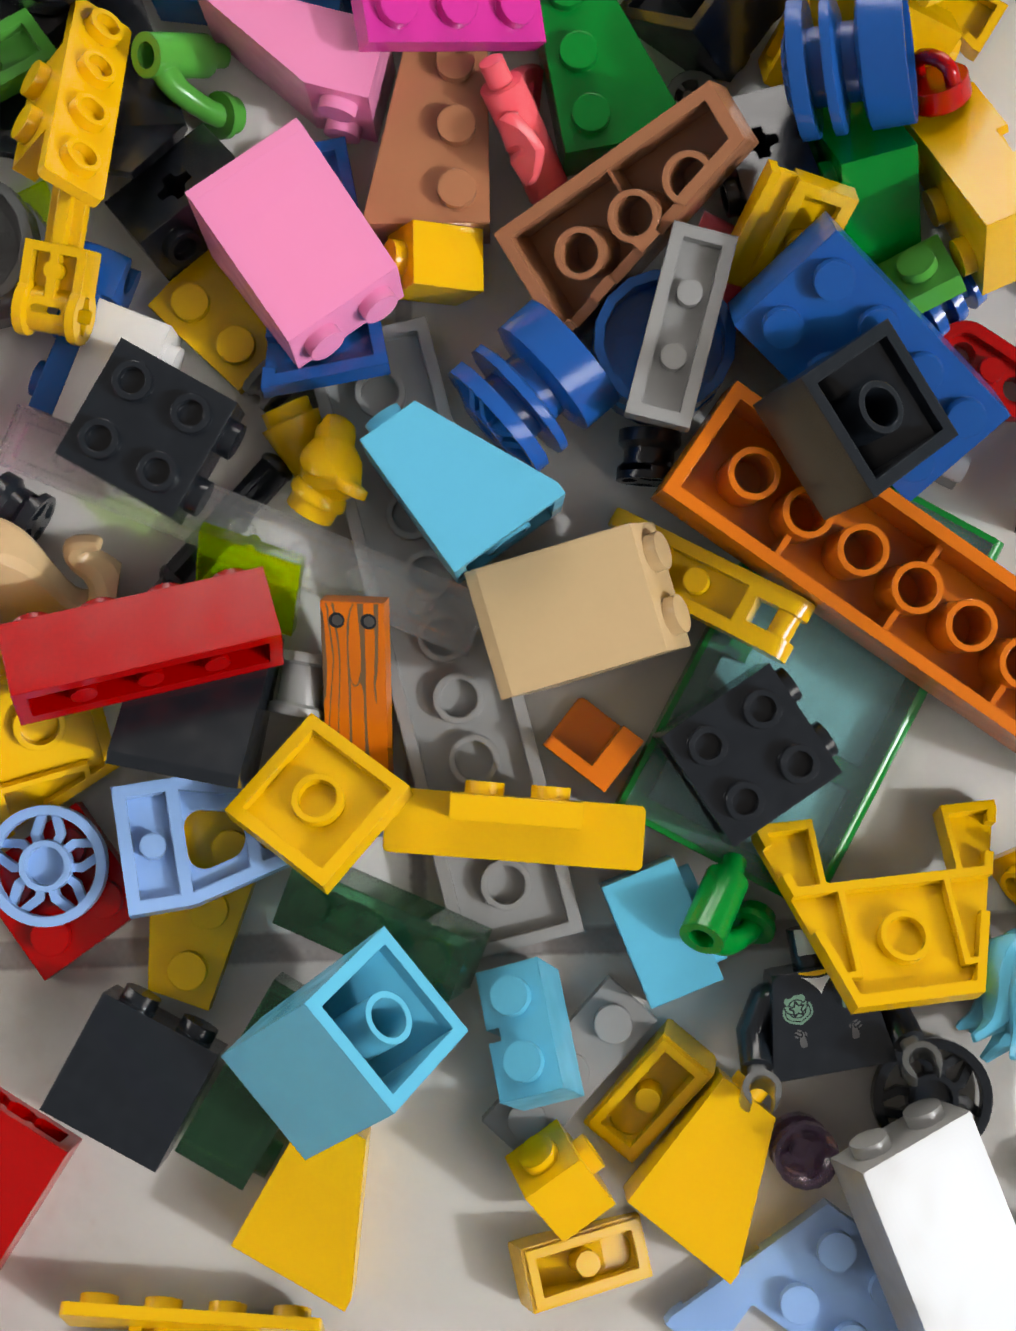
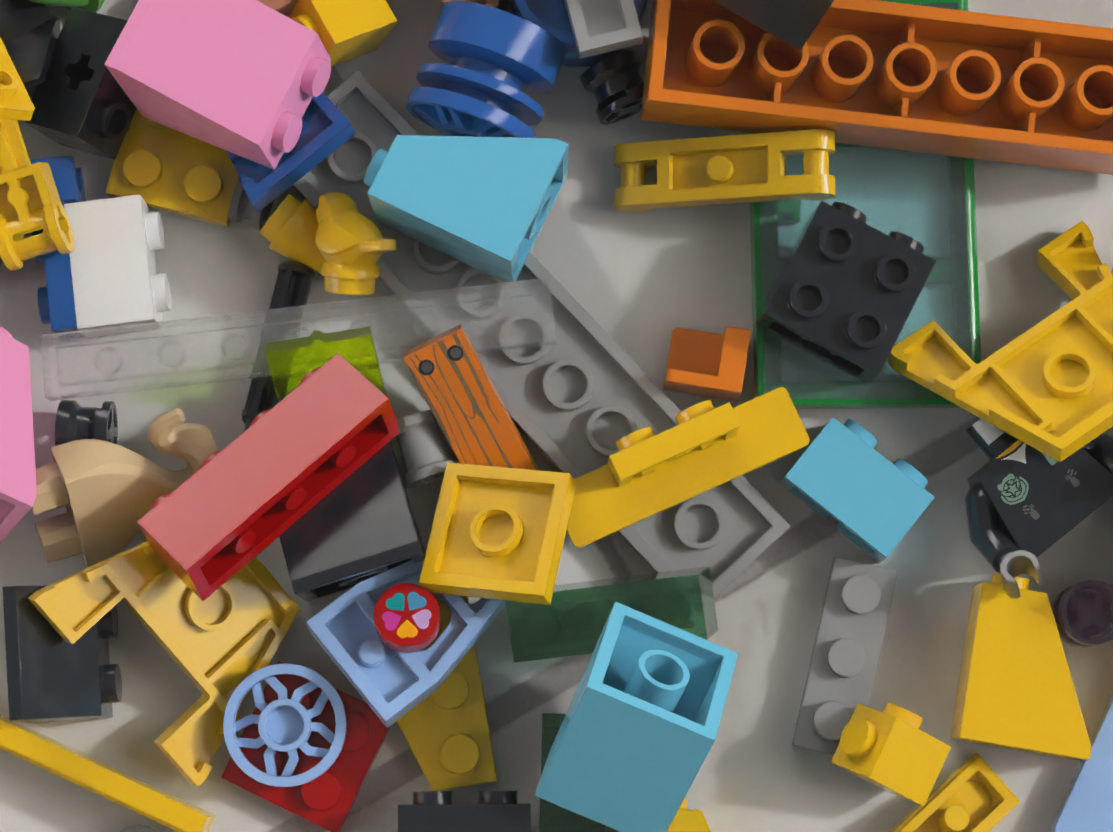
camera: 25 degrees left, 5 degrees down
black brick [55,337,247,526] -> none
tan slope [464,522,691,700] -> none
medium azure piece [475,957,585,1111] -> none
yellow slope [583,1019,717,1163] -> none
green plant [679,851,777,956] -> none
none -> red tile [374,583,440,653]

